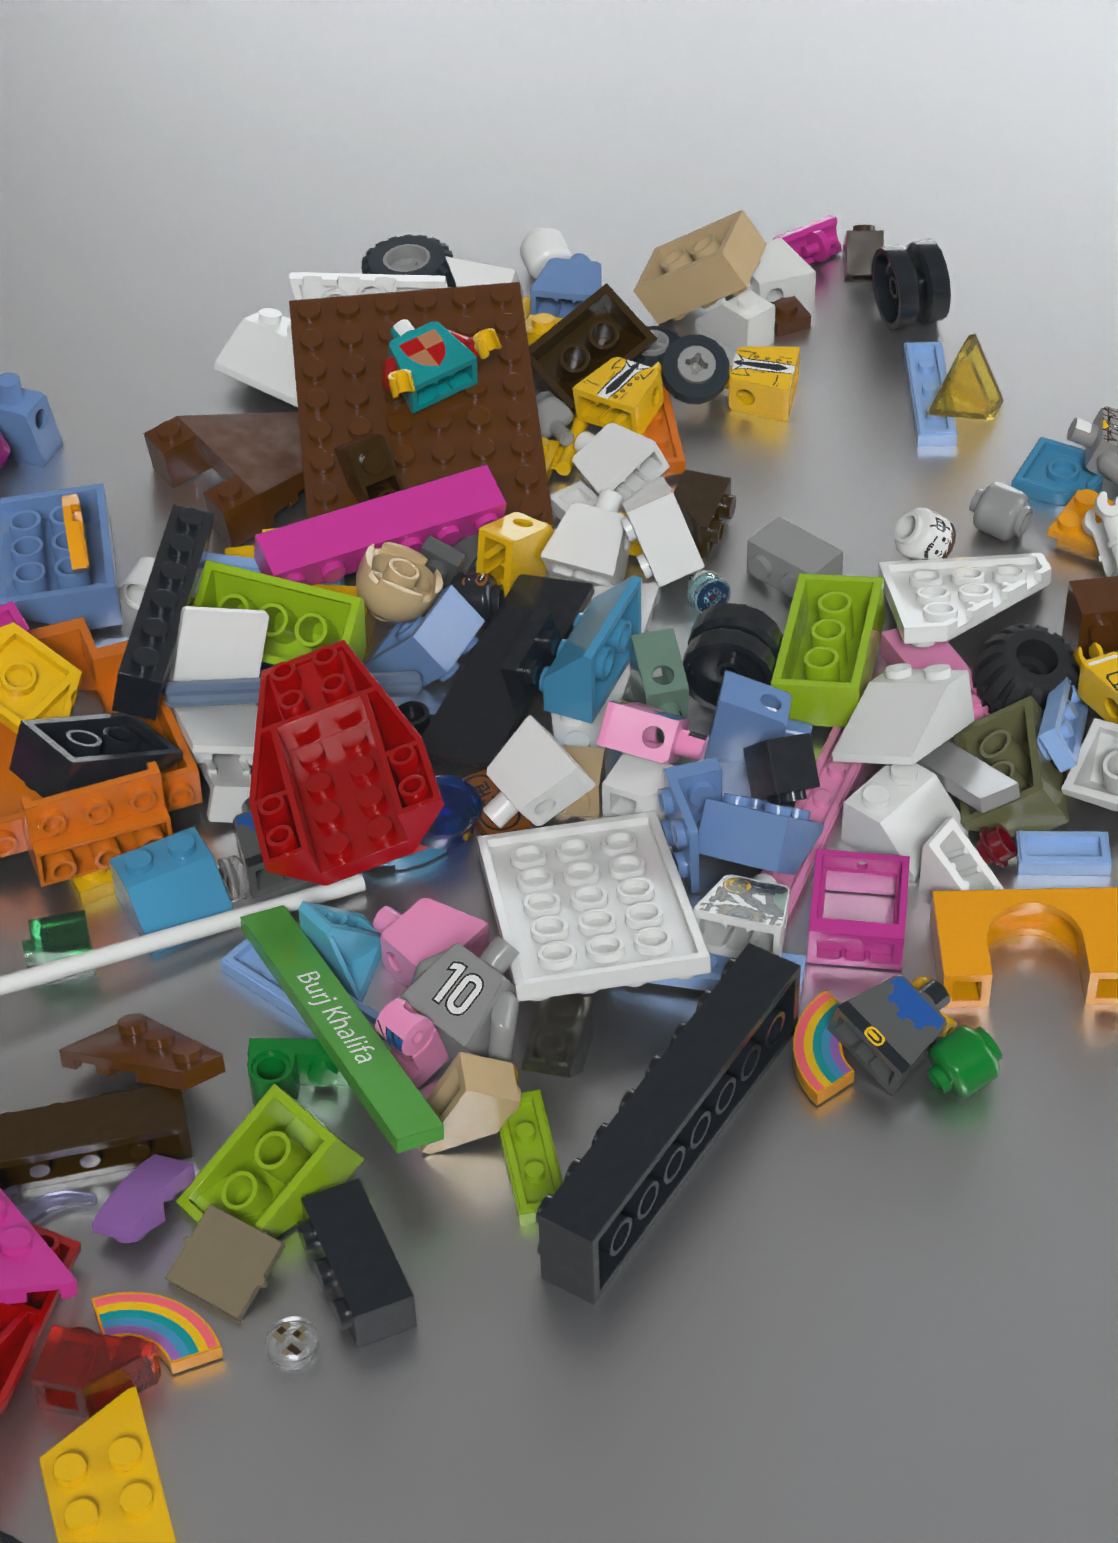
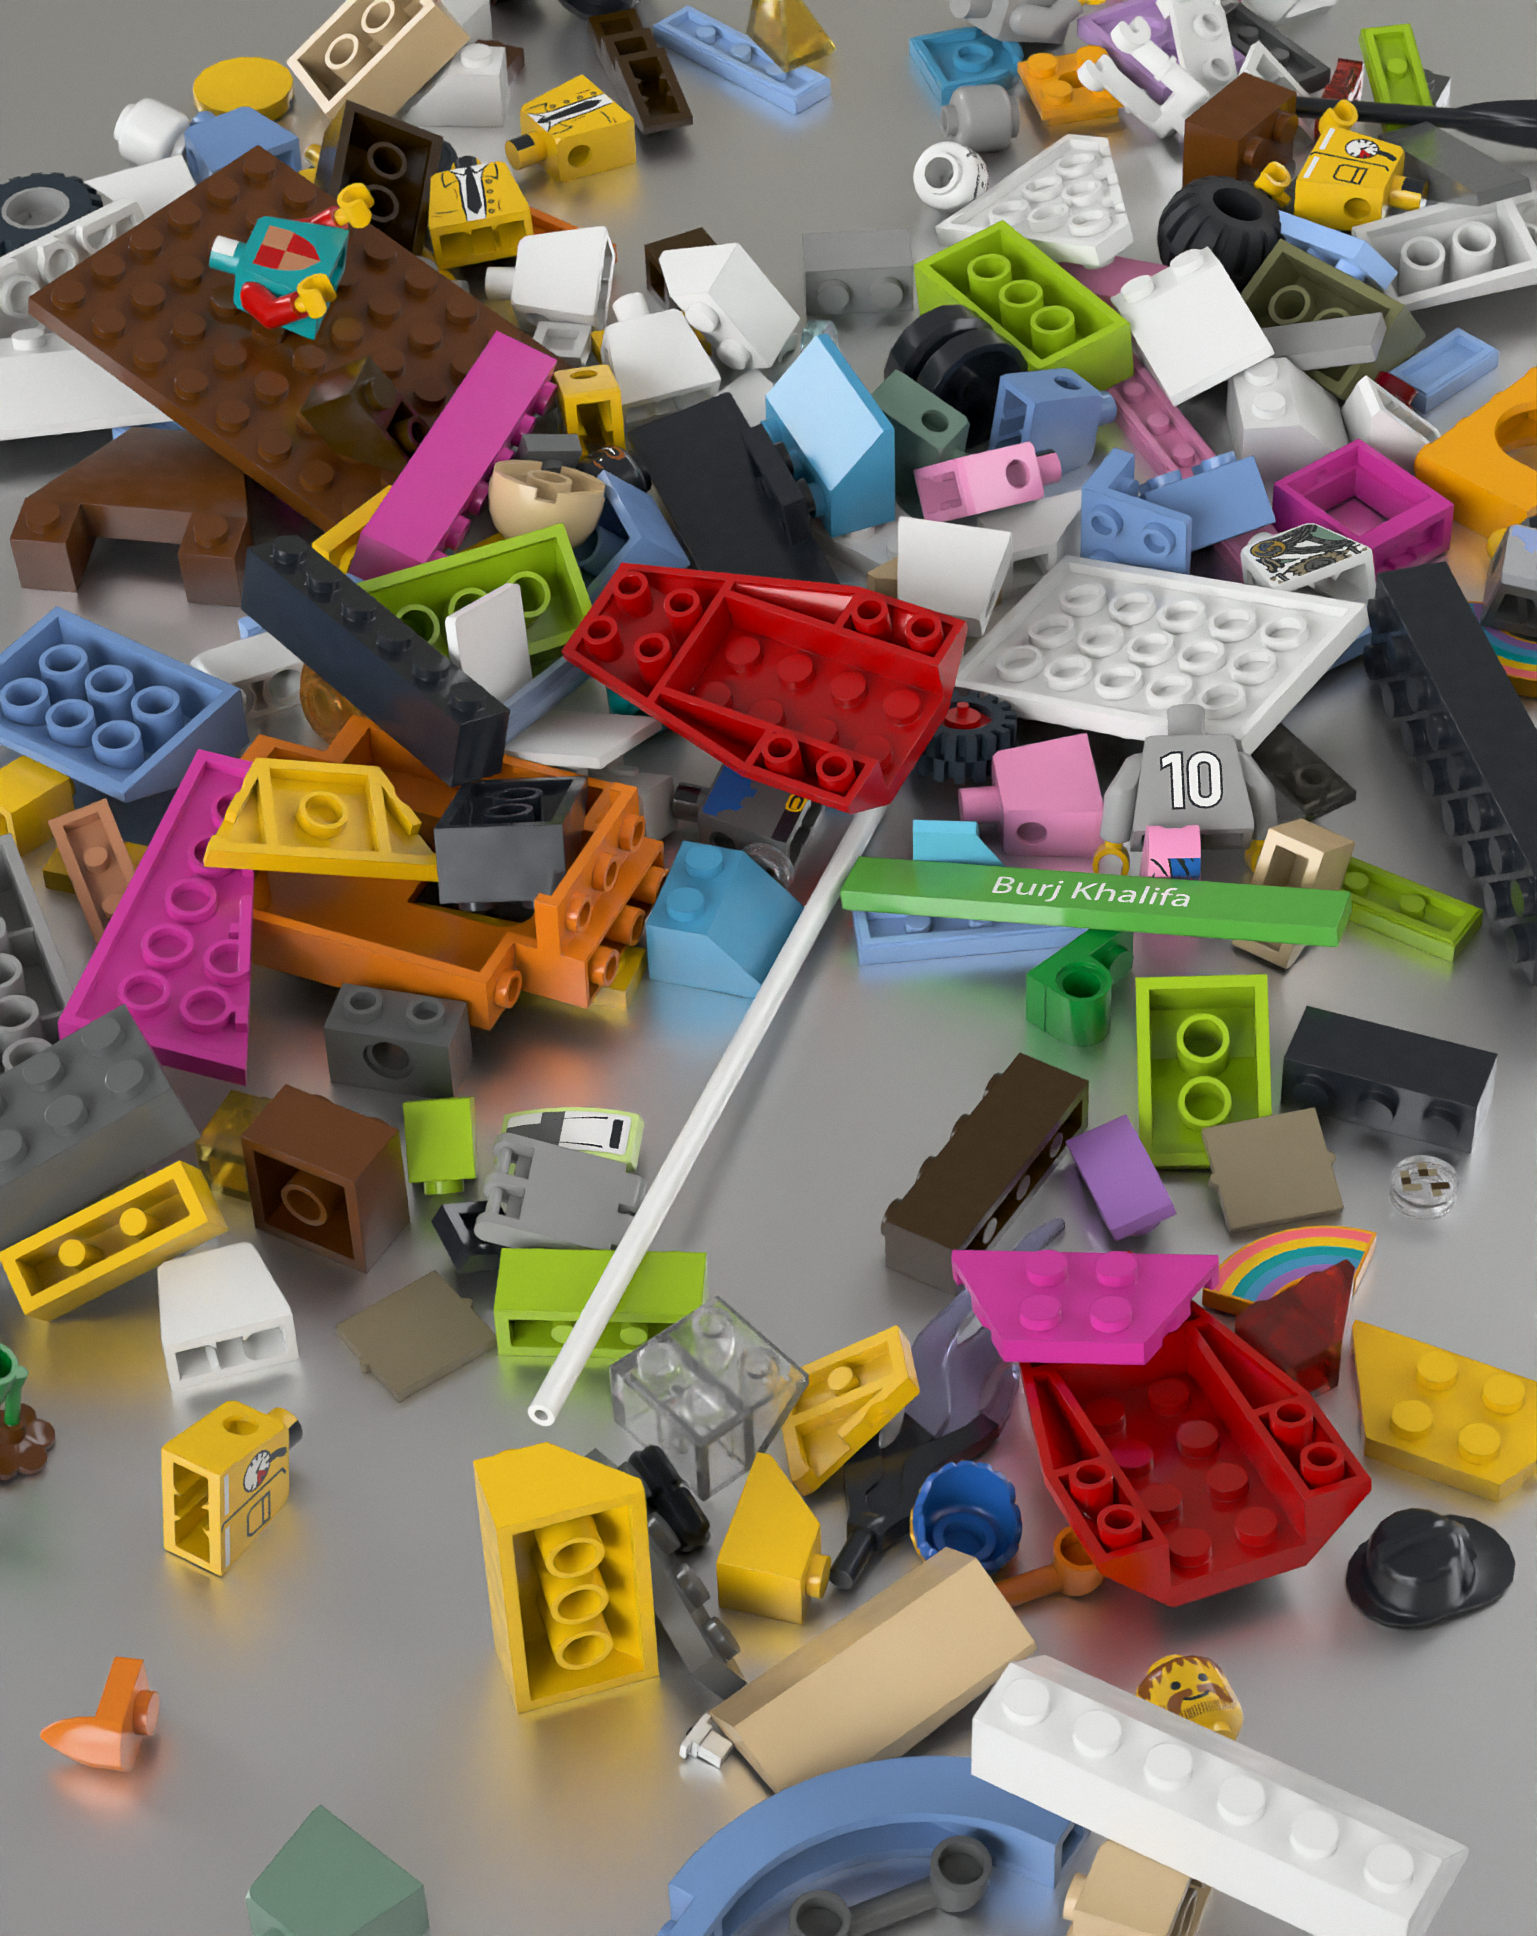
camera: 45 degrees left, 0 degrees up
clear green brick [22,910,96,986] -> none
reddish brown wing [59,1013,226,1091] -> none
light orange tile [61,493,91,574] -> none
black wheel [661,334,730,404] -> none
black brick [743,733,820,805] -> none
none -> yellow tile [193,57,295,121]
none -> dark brown slope [587,8,693,135]
none -> black wheel [913,690,1017,784]

